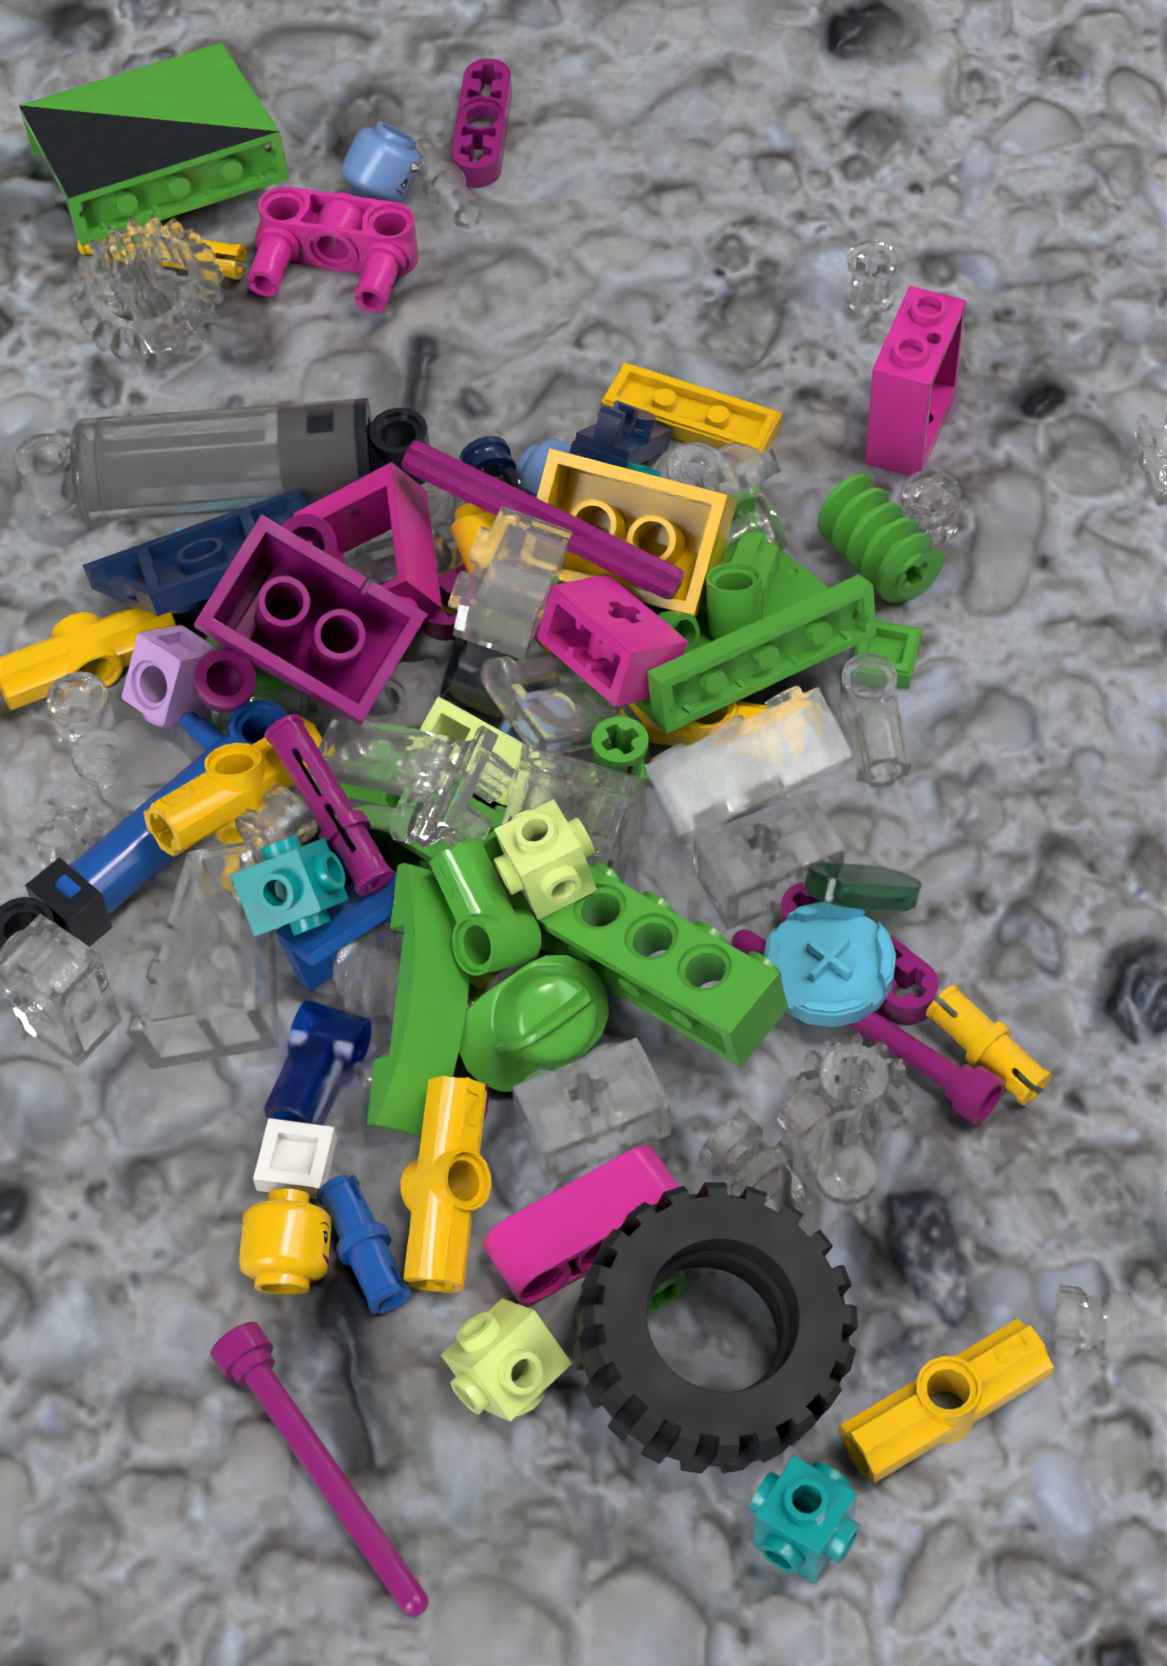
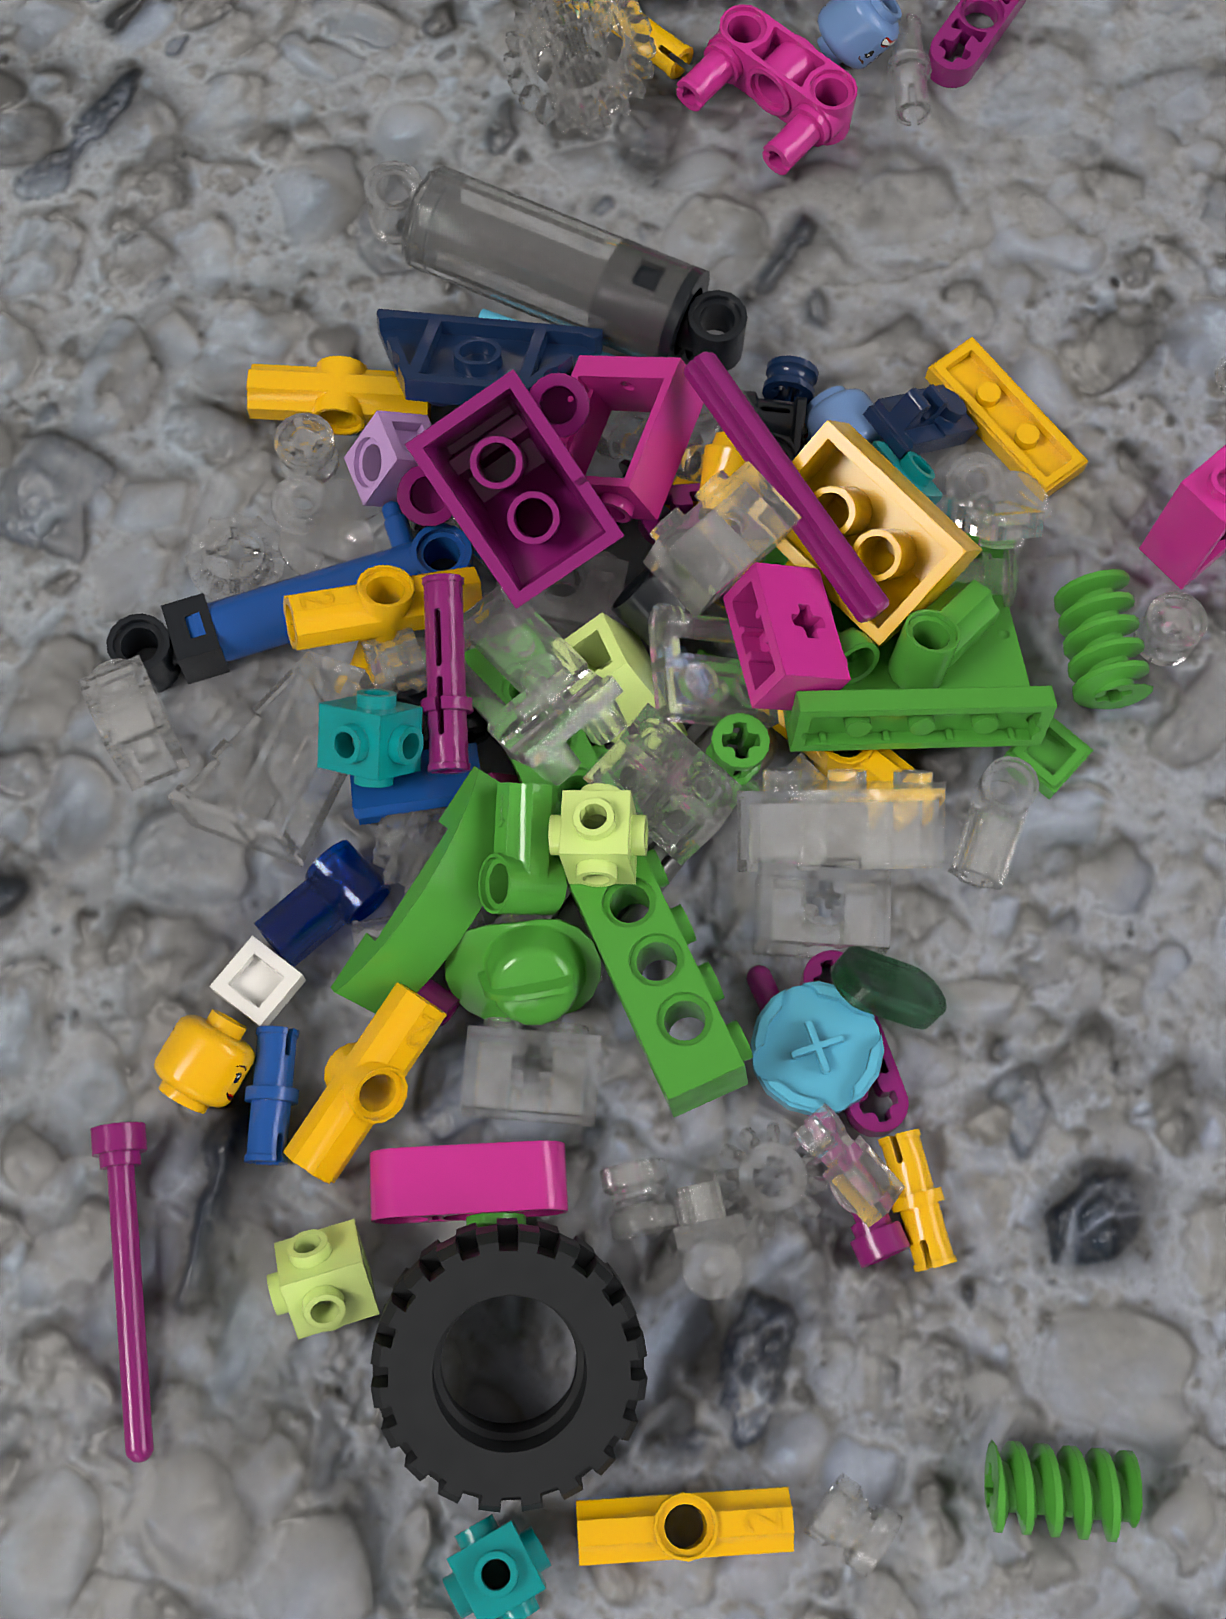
camera: 20 degrees right, 15 degrees up
none -> clear plate [794,1103,905,1228]

